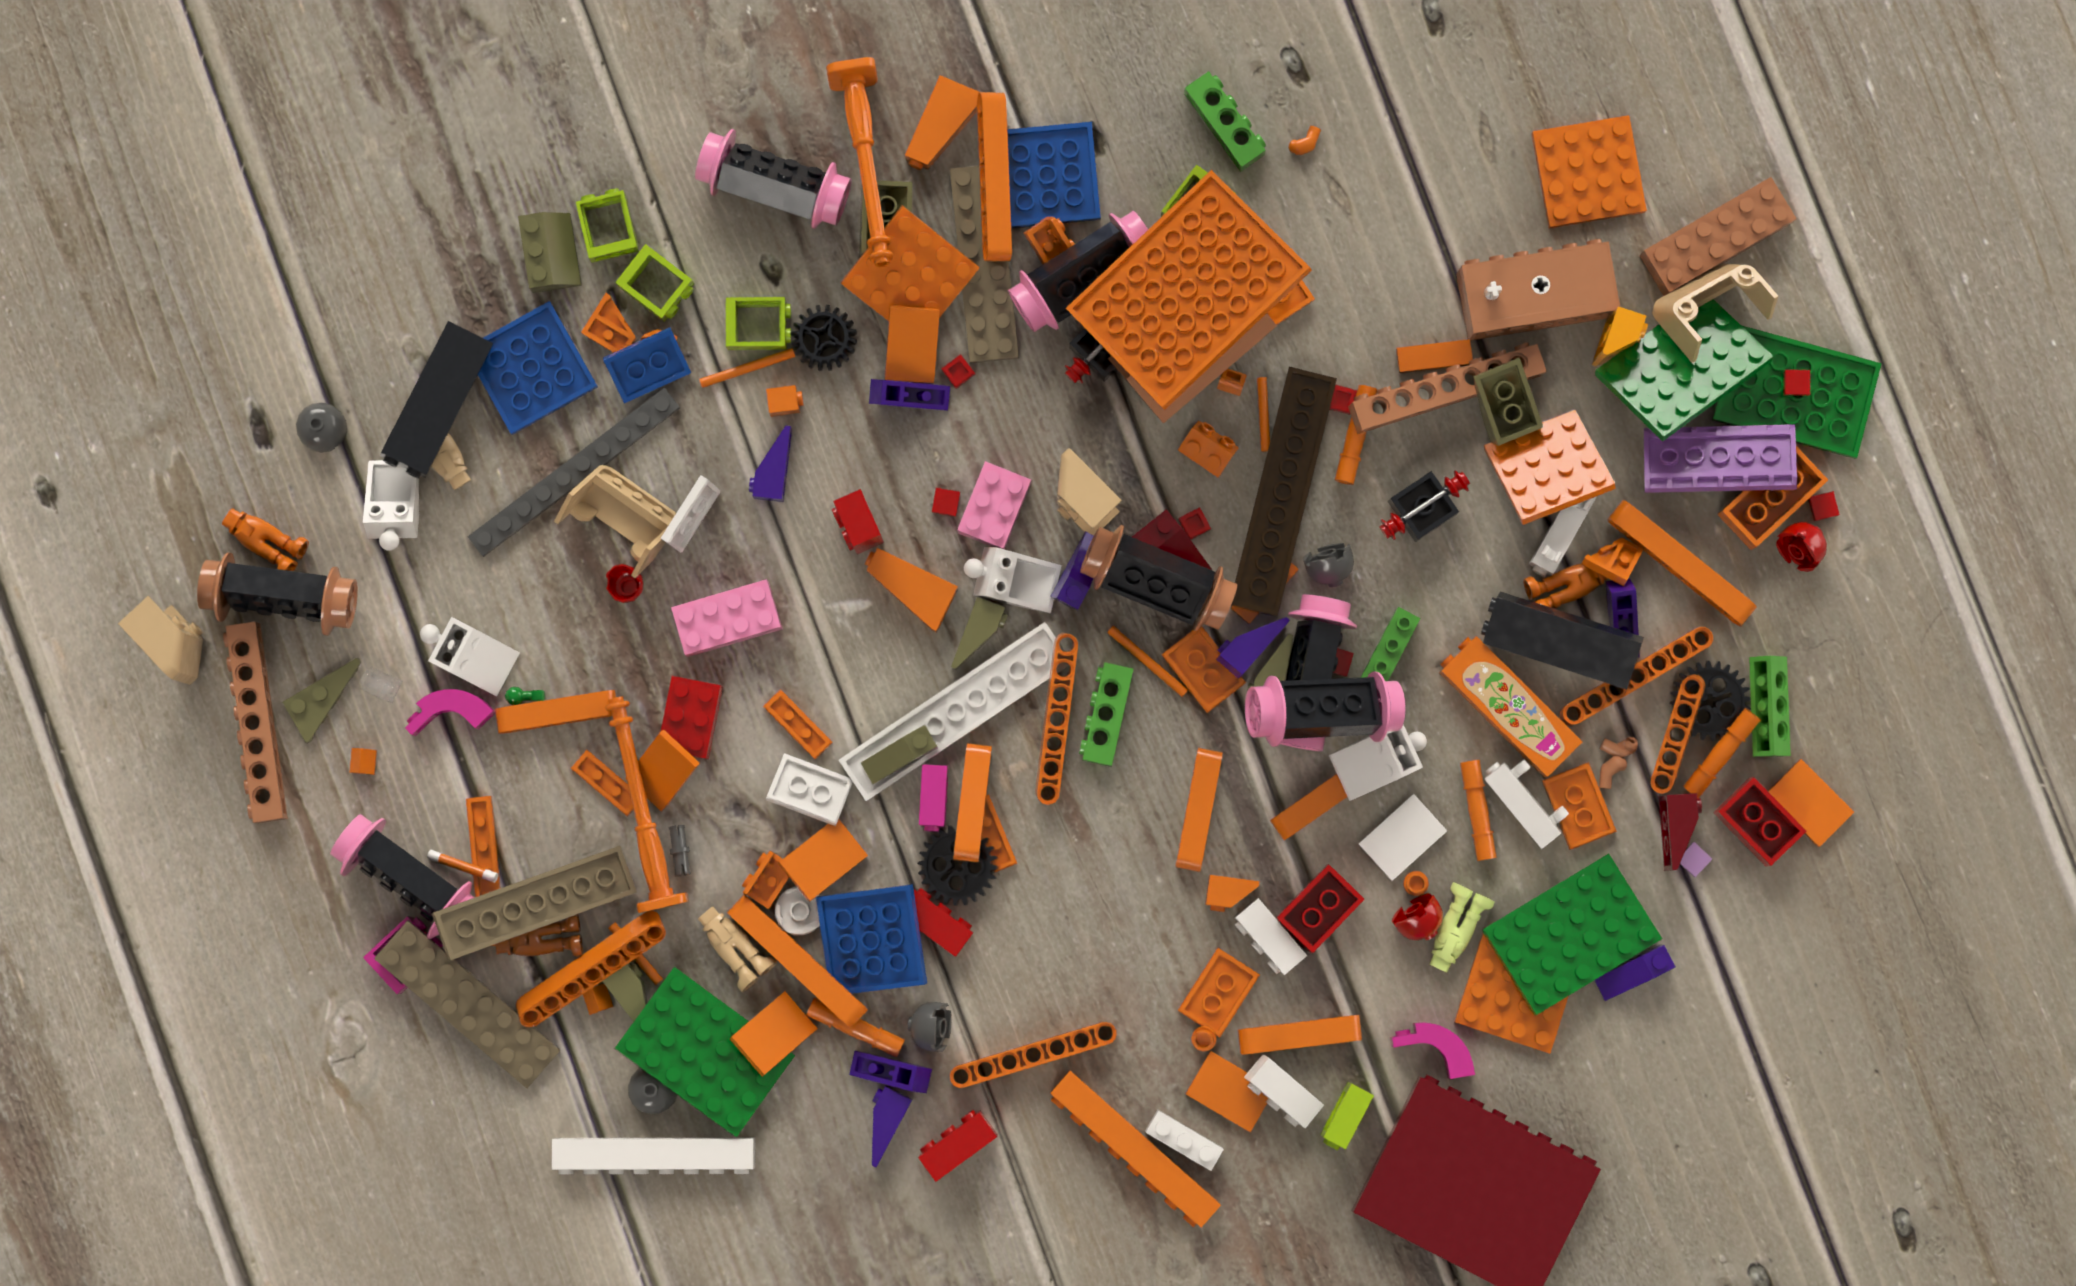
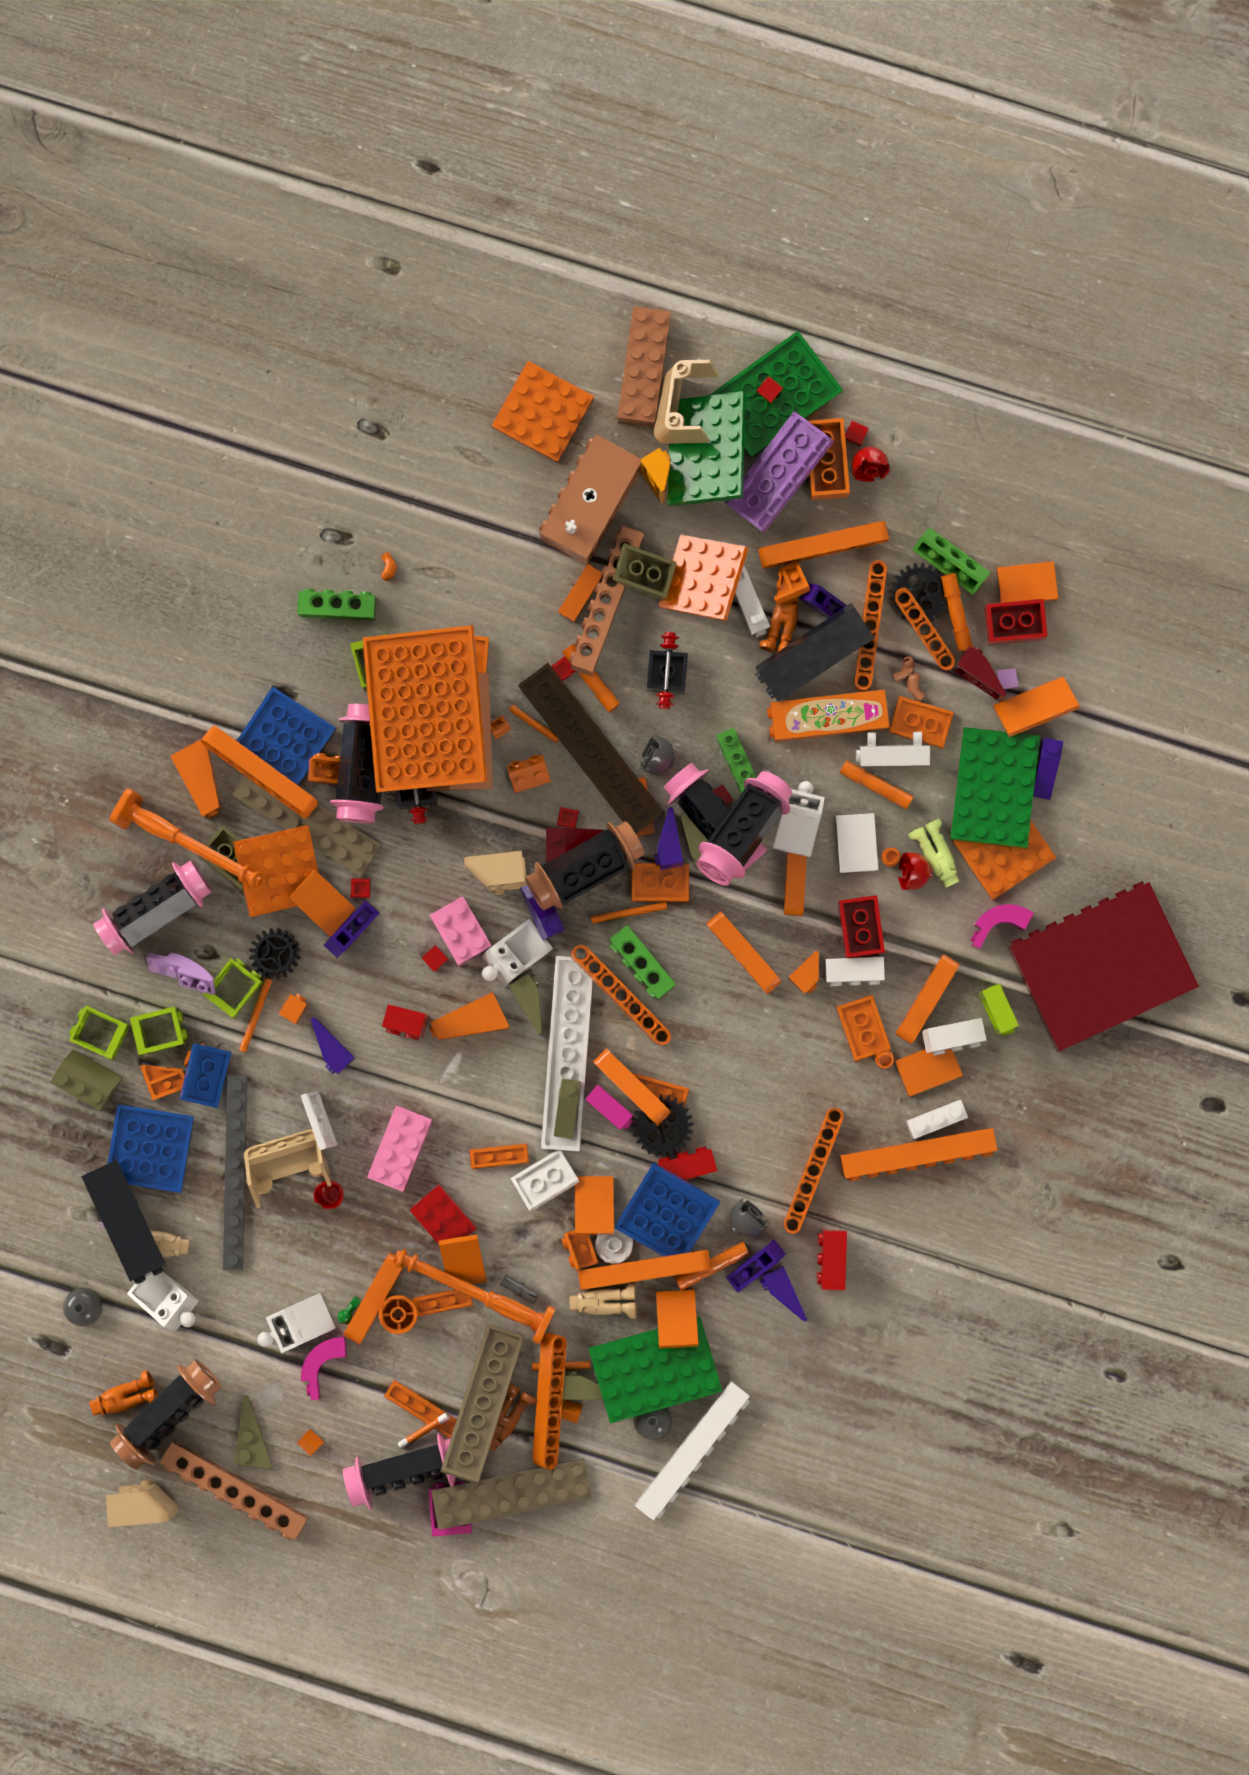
camera: 50 degrees left, 0 degrees up
none -> lavender slope [146,952,215,995]
none -> orange cylinder [378,1295,418,1334]
none -> orange tile [993,676,1080,737]

